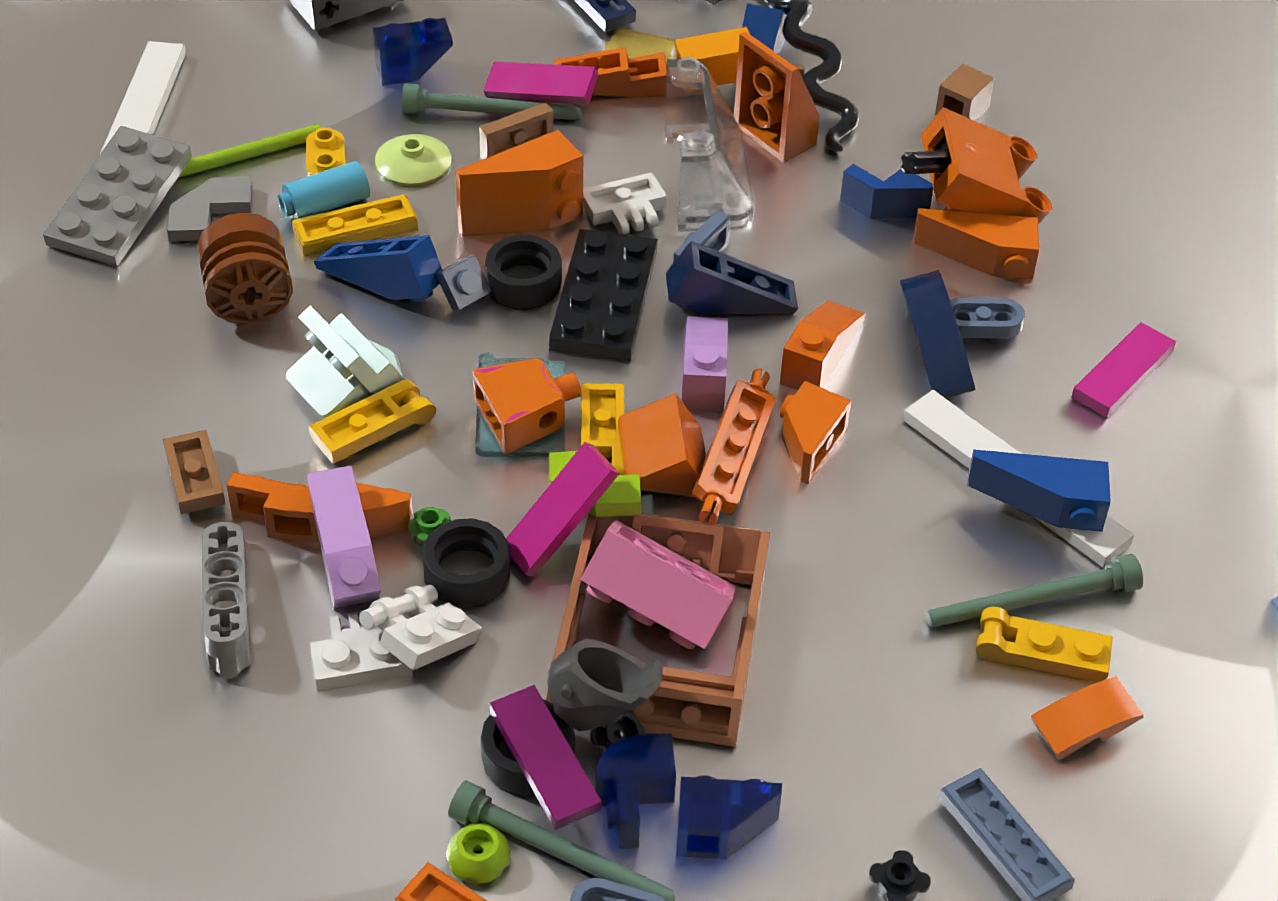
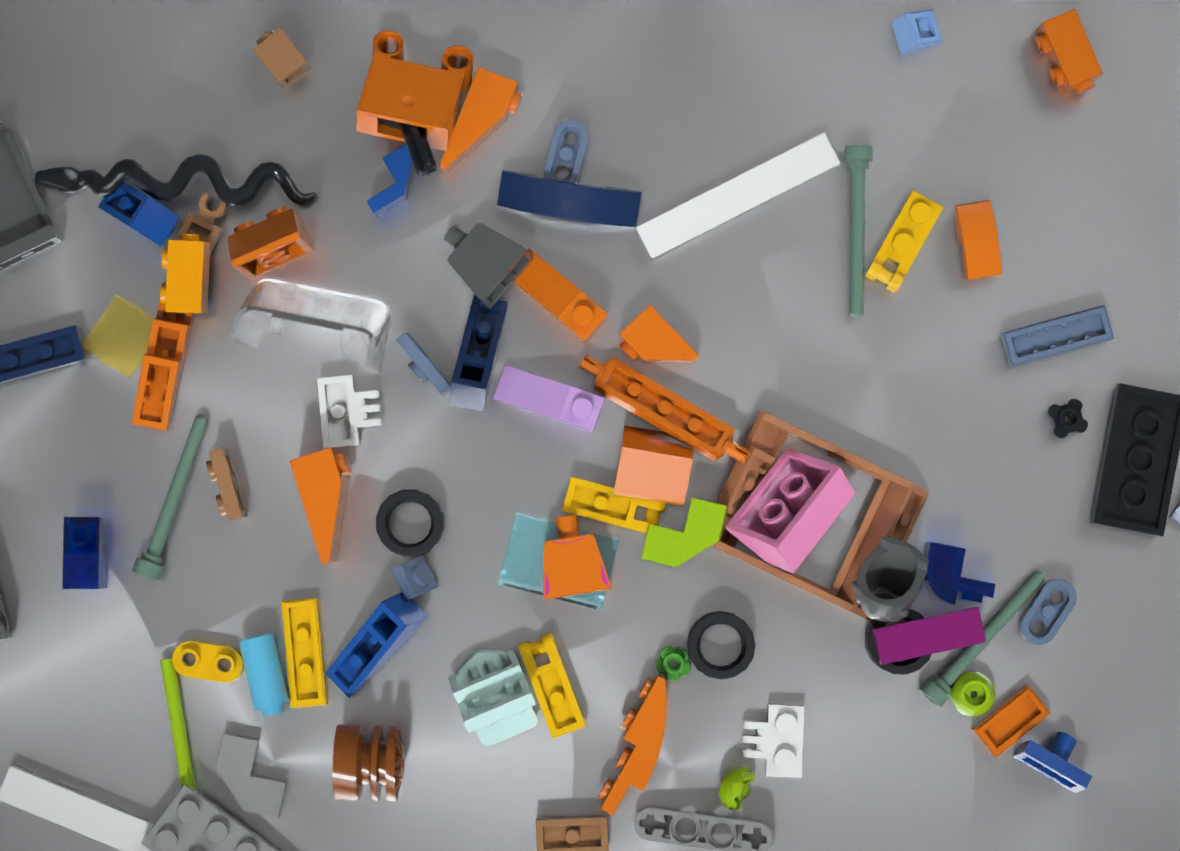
camera: 70 degrees left, 40 degrees up
lavender slope [306,465,381,609] -> none
white plate [359,585,482,670] -> none
yellowish green dish [375,134,452,187] -> none
dark pink tile [483,62,599,105] -> none
dark pink tile [506,442,620,577] -> none
black plate [549,229,658,361] -> none
clear blue slope [676,775,782,859] -> none
blue slope [967,449,1111,532] -> none
dark pink tile [1071,322,1176,418] -> none
none -> dark grey torso [444,223,534,309]
none -> lime plate [718,767,755,810]

